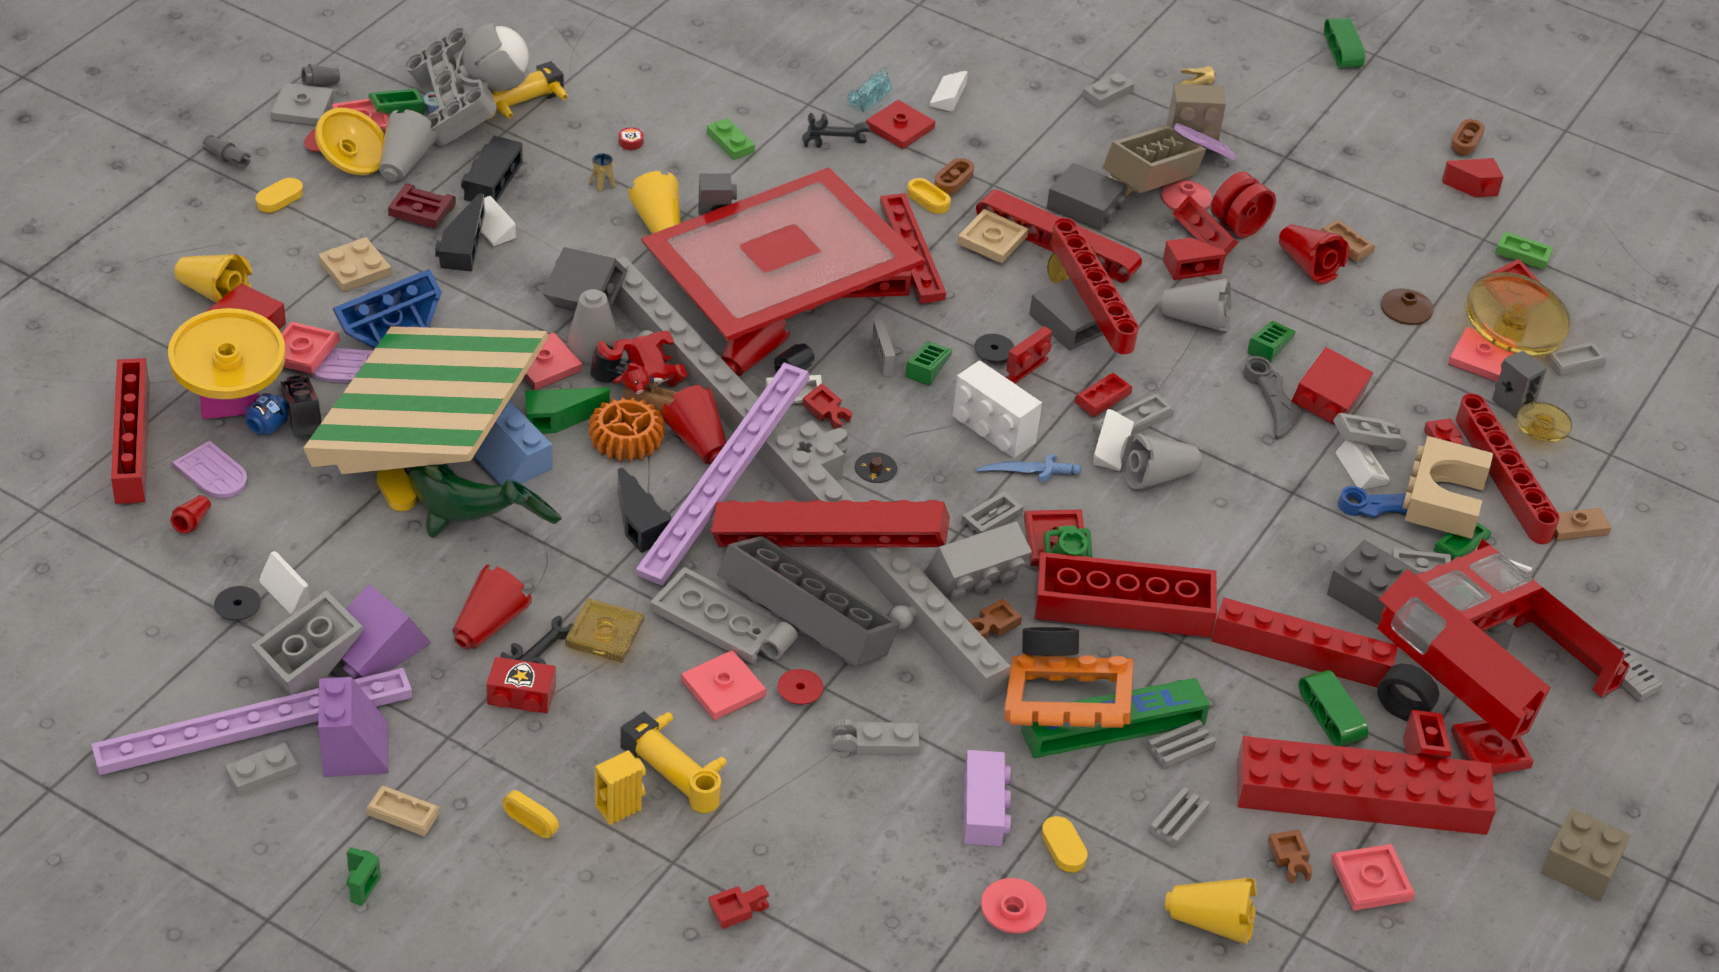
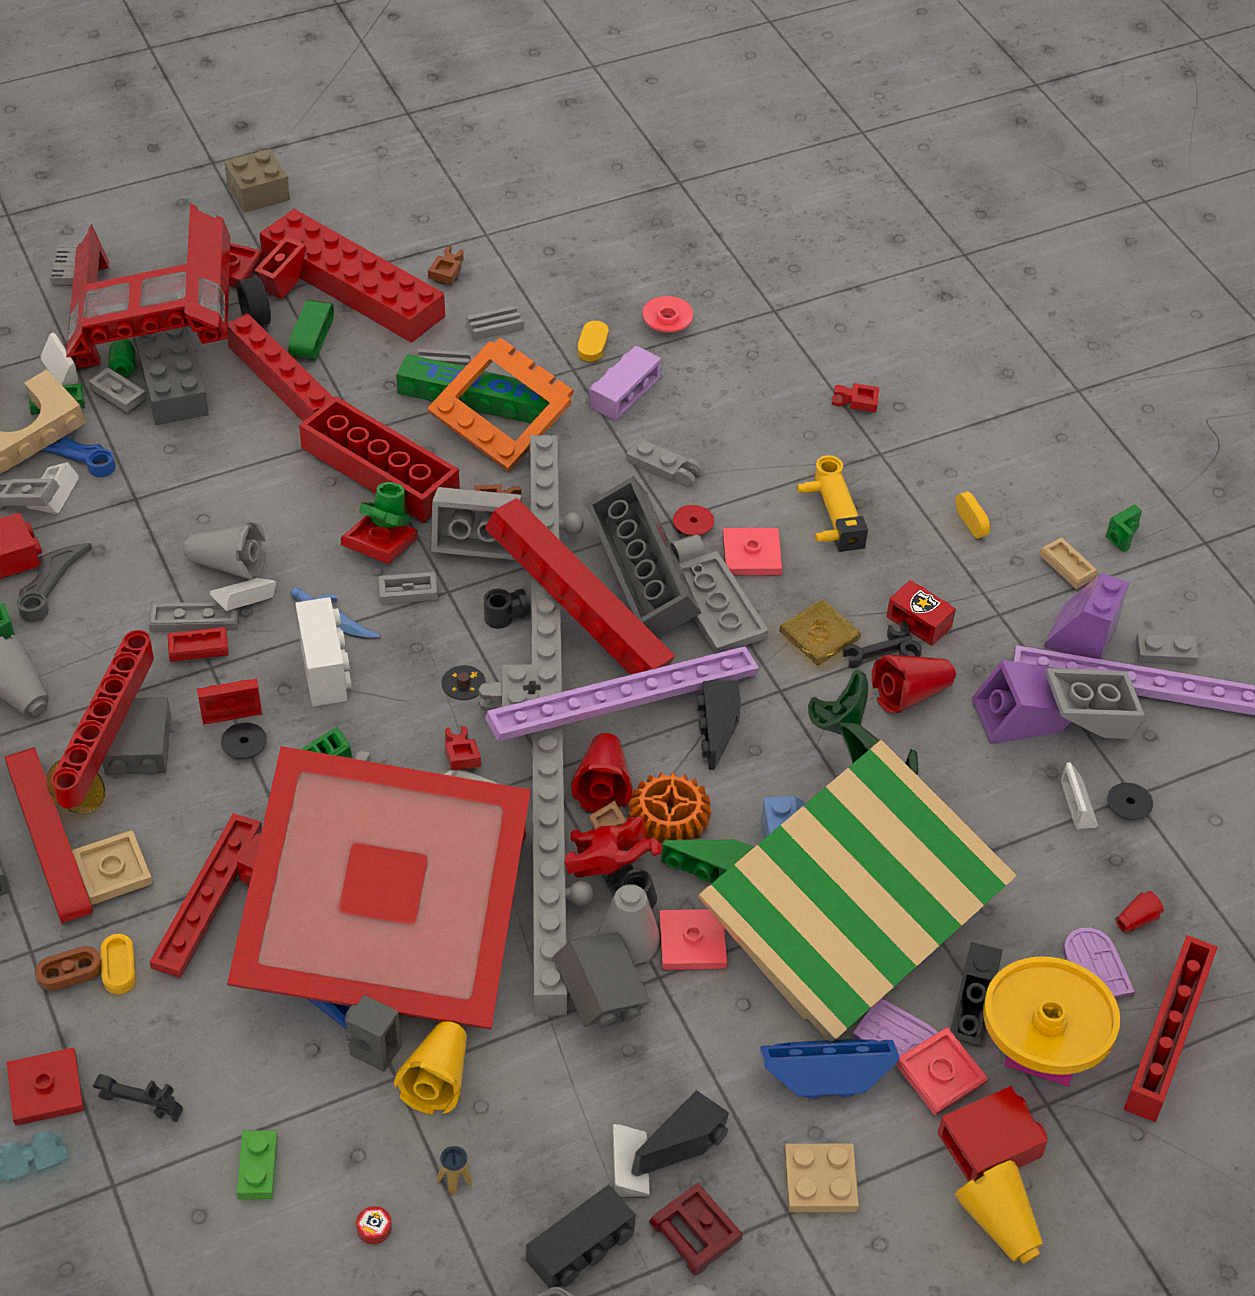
camera: 145 degrees left, 5 degrees up
yellow brick [594,750,646,825] -> none
black tyre [1022,627,1079,656] -> none
yellow cone [1165,878,1257,944] -> none
coral plate [1331,844,1415,911] -> none

